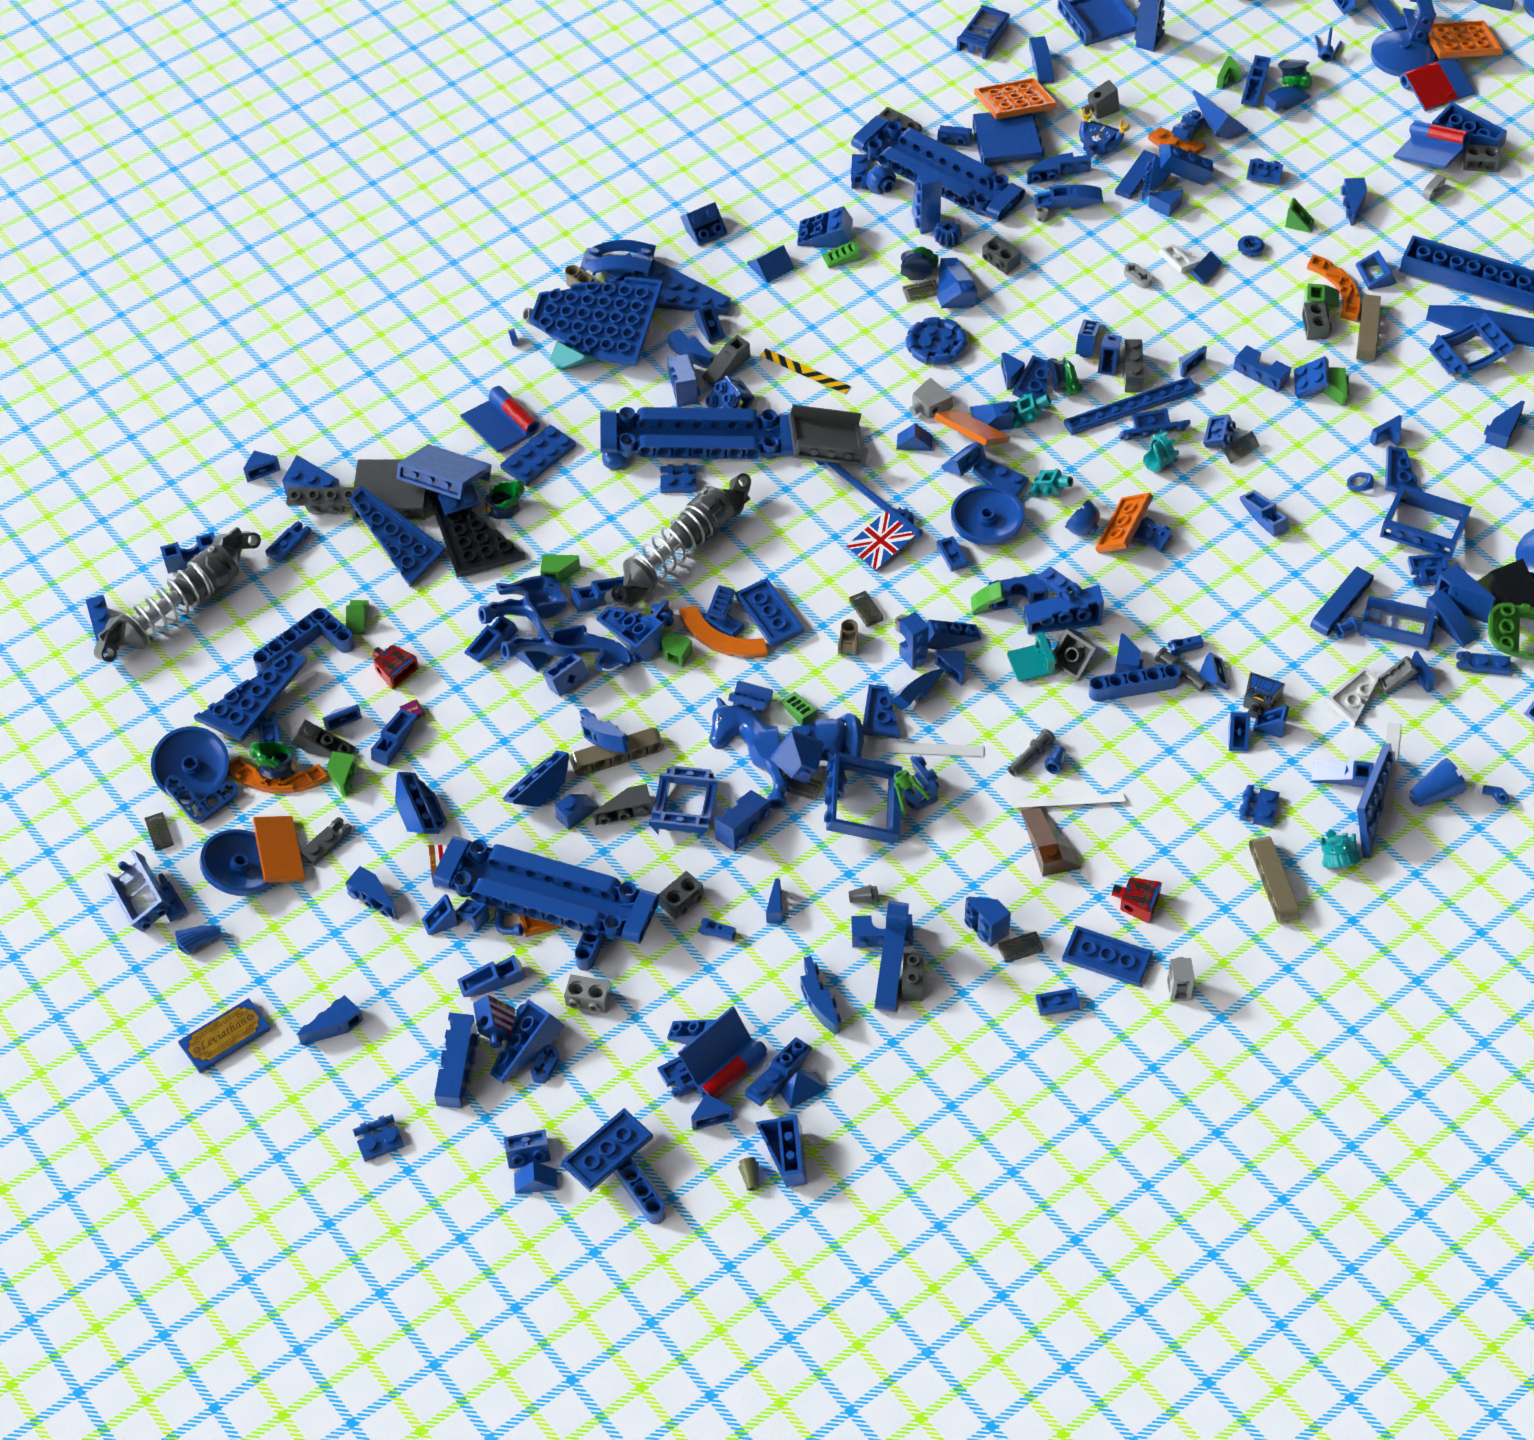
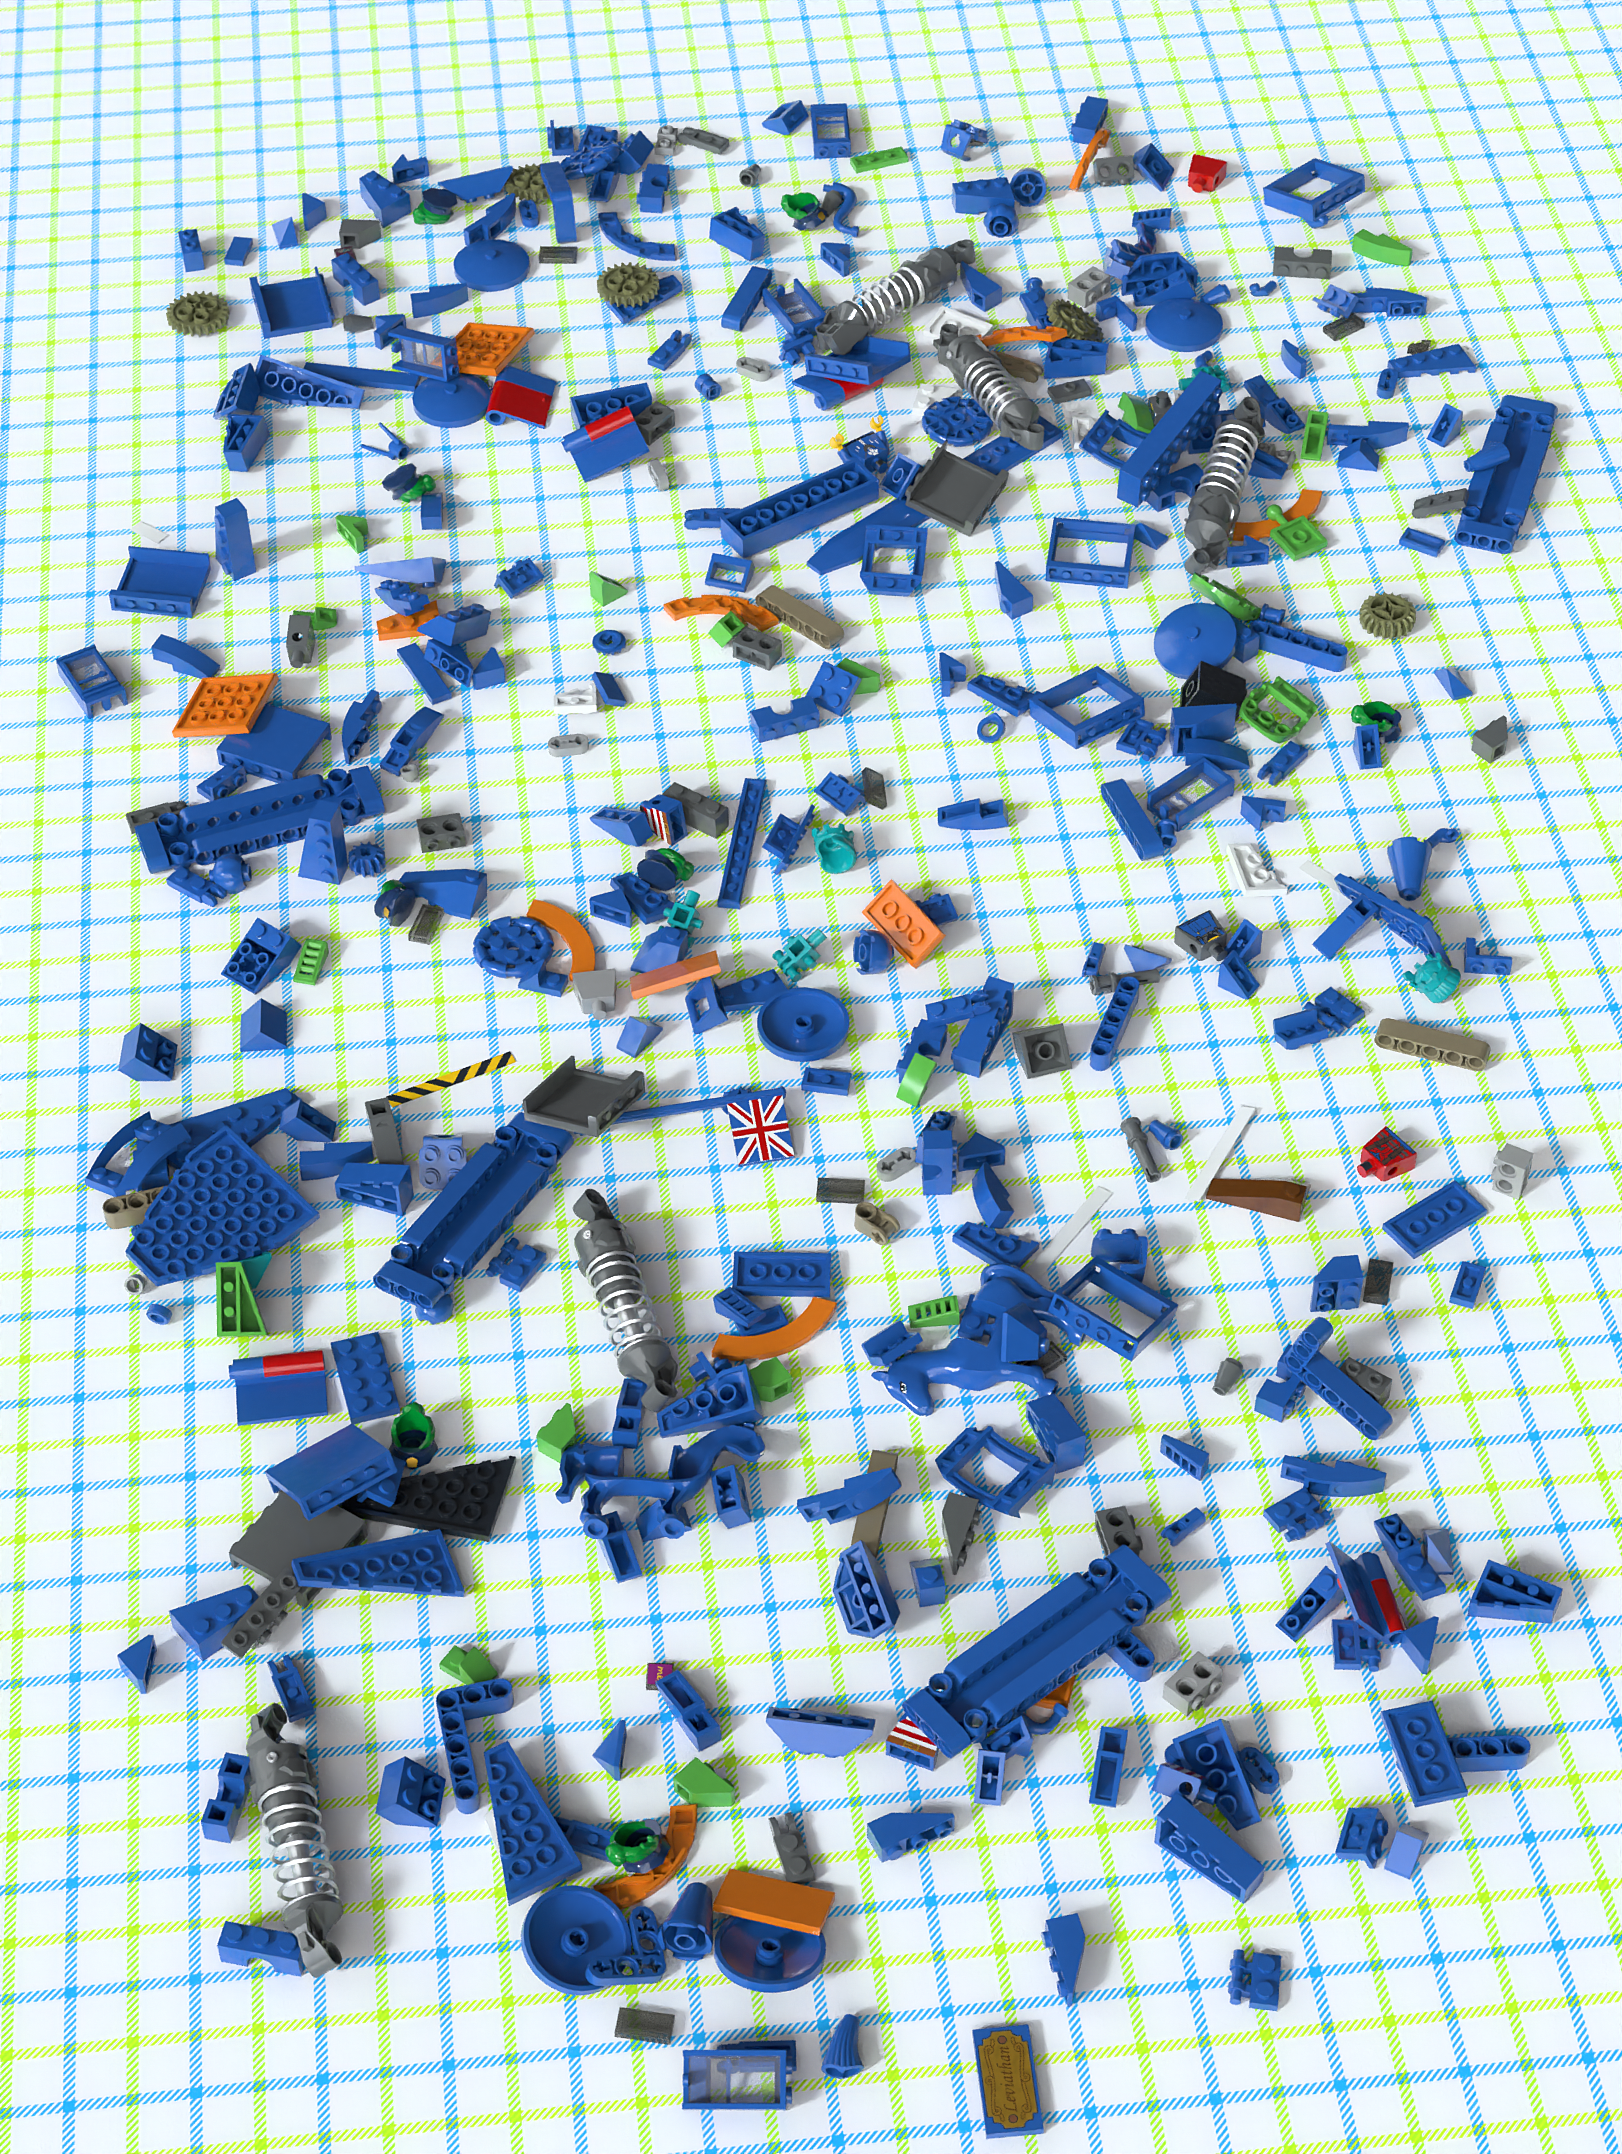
camera: 60 degrees left, 5 degrees down
dark grey slope [291,719,356,758] -> none
red torso [372,645,419,689] -> none
olive cone [738,1157,759,1191] -> none
bright green plant [893,769,930,817] -> none
teal bracket [1007,632,1057,682] -> none
blue torso [1079,108,1130,157] -> none
blue slope [1115,633,1144,673] -> none
blue slope [1178,345,1207,377] -> none
blue slope [1241,55,1271,107] -> none
blue slope [1340,178,1367,226] -> none
dark grey plate [1378,656,1418,695] -> none
none -> bright green wedge [216,1262,269,1338]
none -> bright green slope [292,607,337,631]
none -> blue slope [375,1756,446,1828]
none -> blue slope [518,959,568,998]
none -> orange tile [526,899,595,981]
none -> blue cone [658,1882,713,1961]
none -> blue hinge [684,508,740,530]
none -> blue plate [1263,1487,1331,1542]
none -> blue bracket [1273,1008,1329,1050]
none -> blue bracket [1464,937,1512,976]

